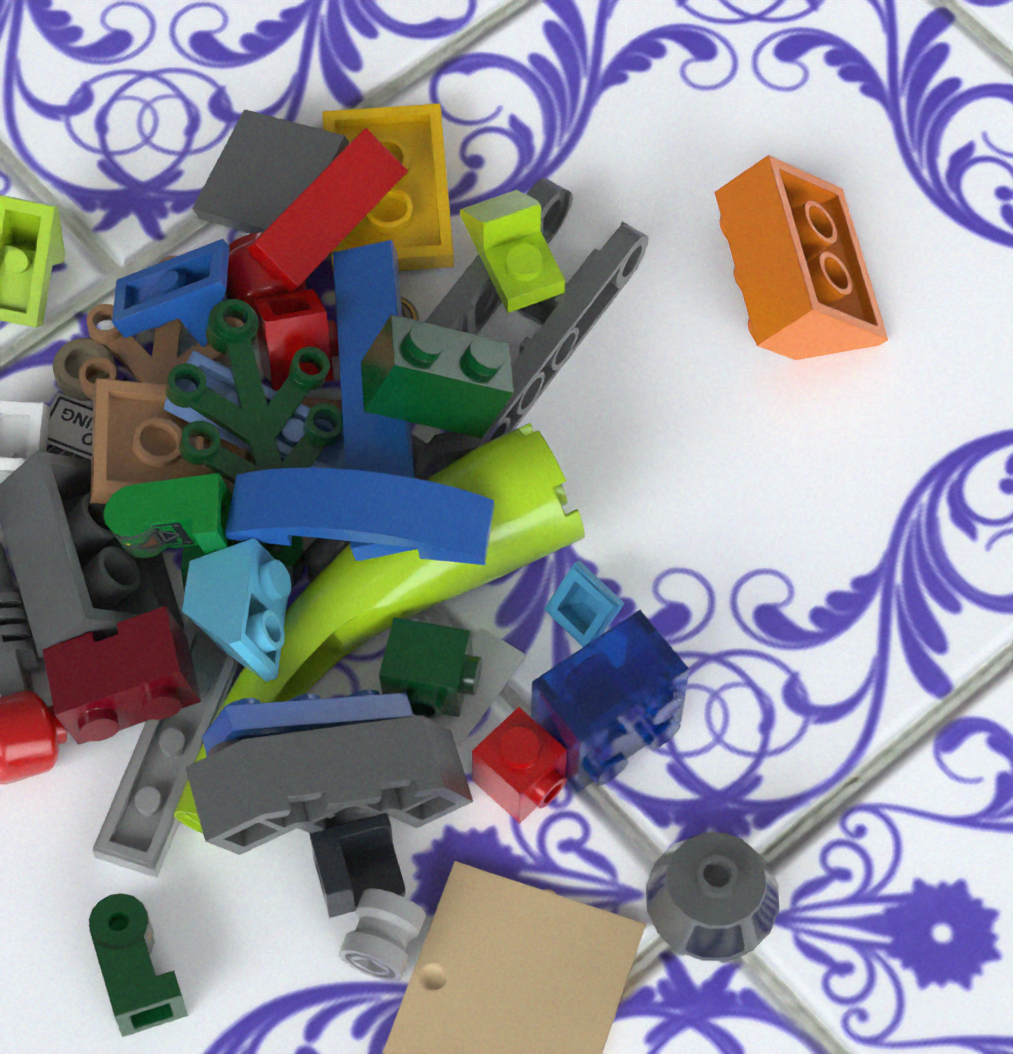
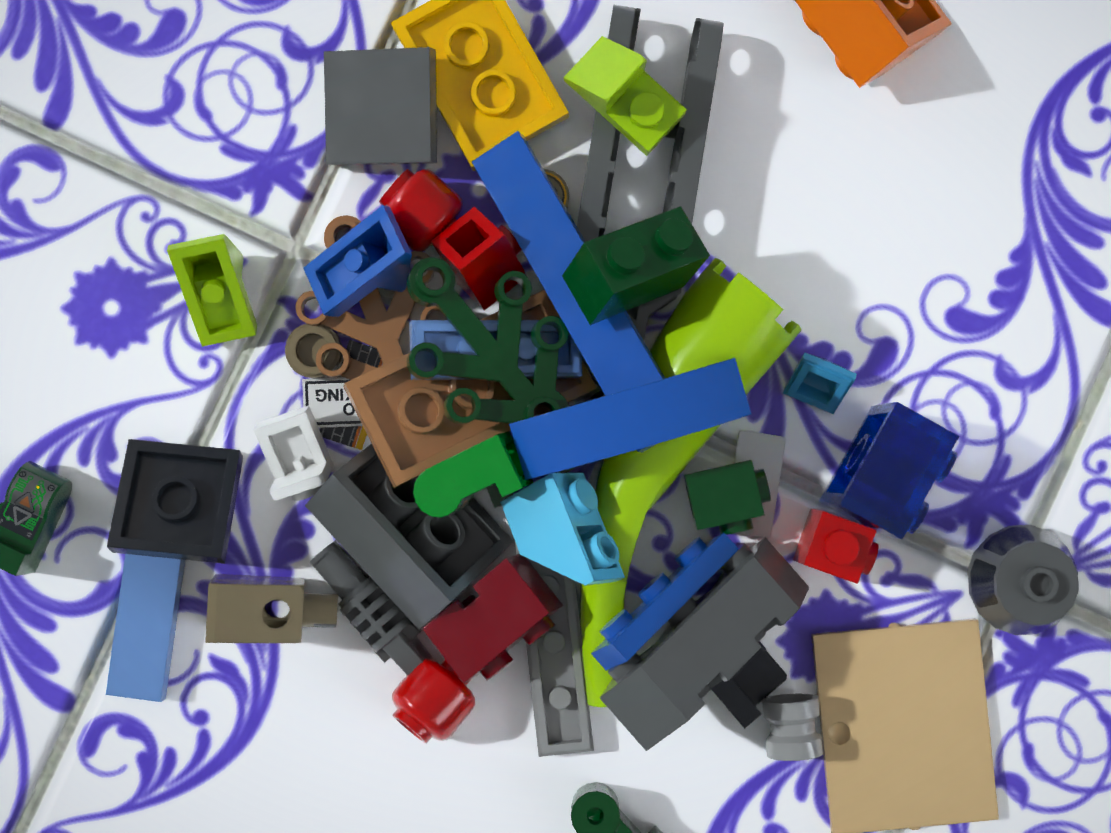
camera: 25 degrees left, 25 degrees up
red tile [247,128,408,293] -> none

